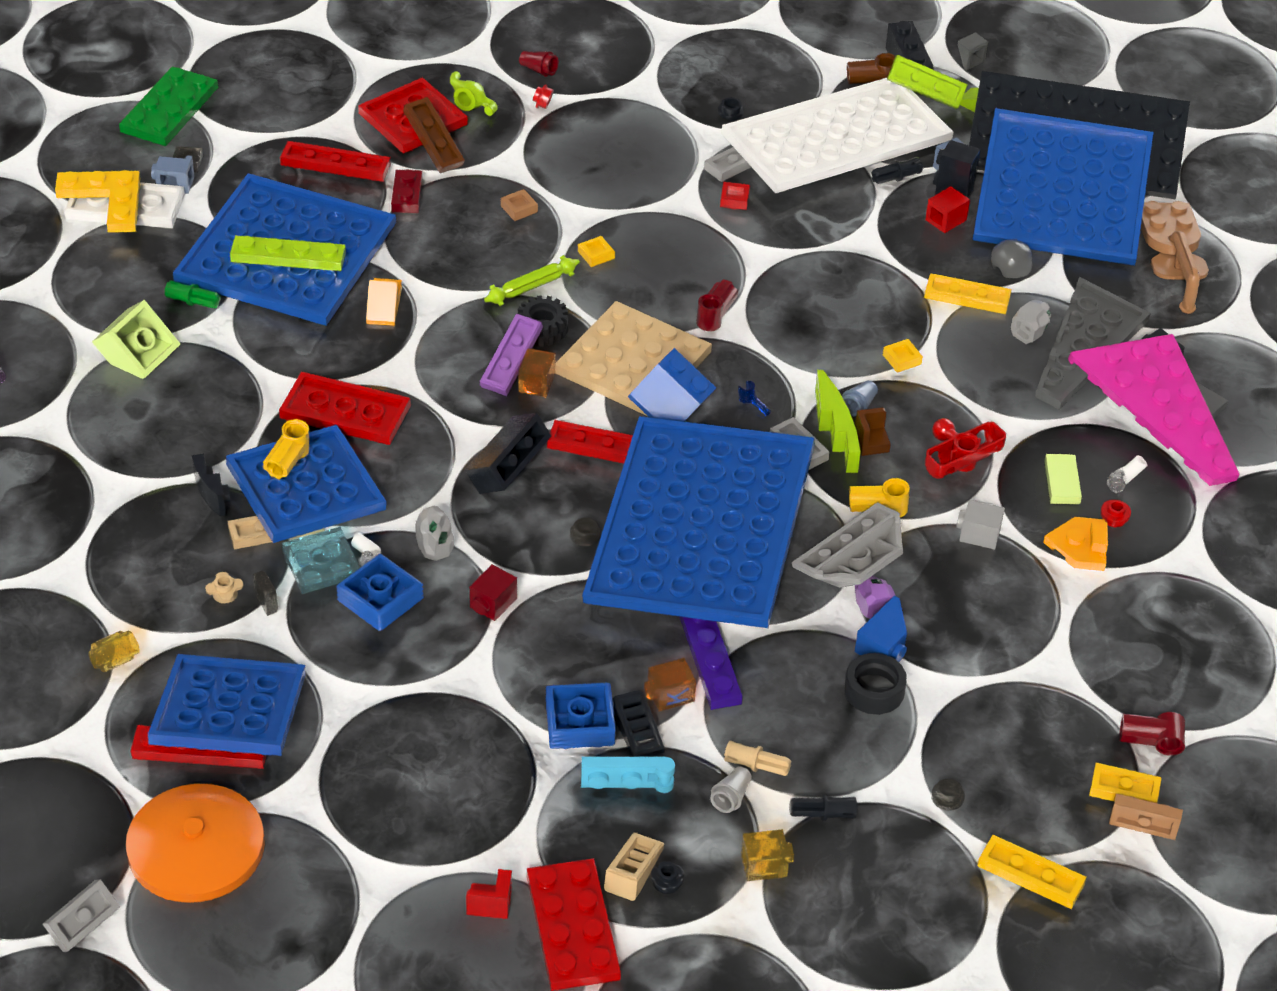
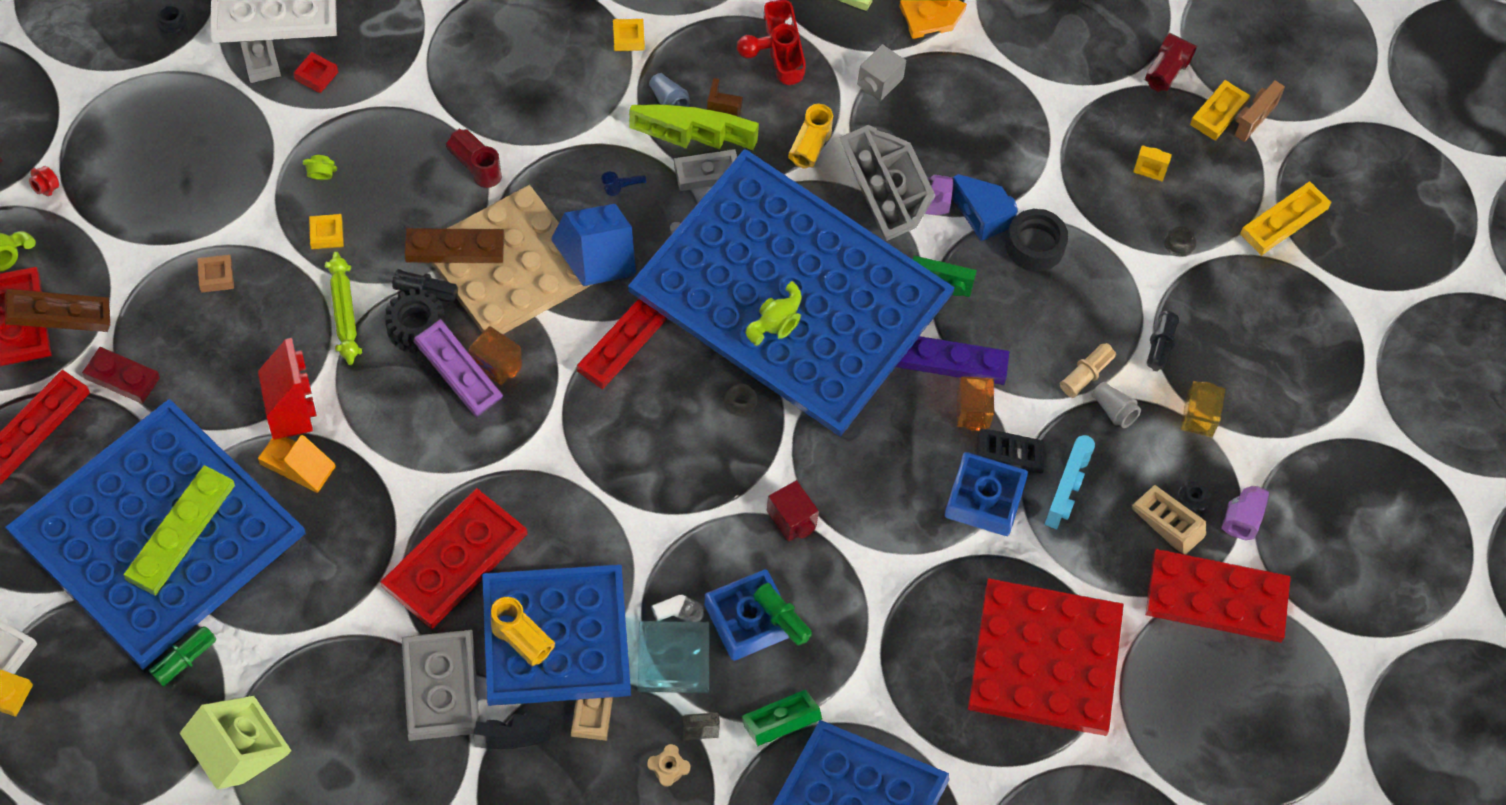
camera: 70 degrees left, 15 degrees up
light grey rock [415,506,454,561] -> none
black brick [465,412,551,494] -> none
red panel [466,869,512,919] -> none
none -> red slope [258,338,317,440]
none -> lime plate [303,155,337,180]
none -> black axle [392,269,458,303]
none -> light grey tile [402,630,480,741]
none -> reddish brown plate [405,228,504,263]
none -> green plate [742,689,822,746]
none -> lime piece [745,281,802,346]
none -> green axle [753,583,812,646]
none -> green plate [913,255,977,297]
none -> red plate [968,578,1124,736]
none -> yellow plate [1133,145,1172,181]
none -> medium lavender rock [1221,486,1269,541]

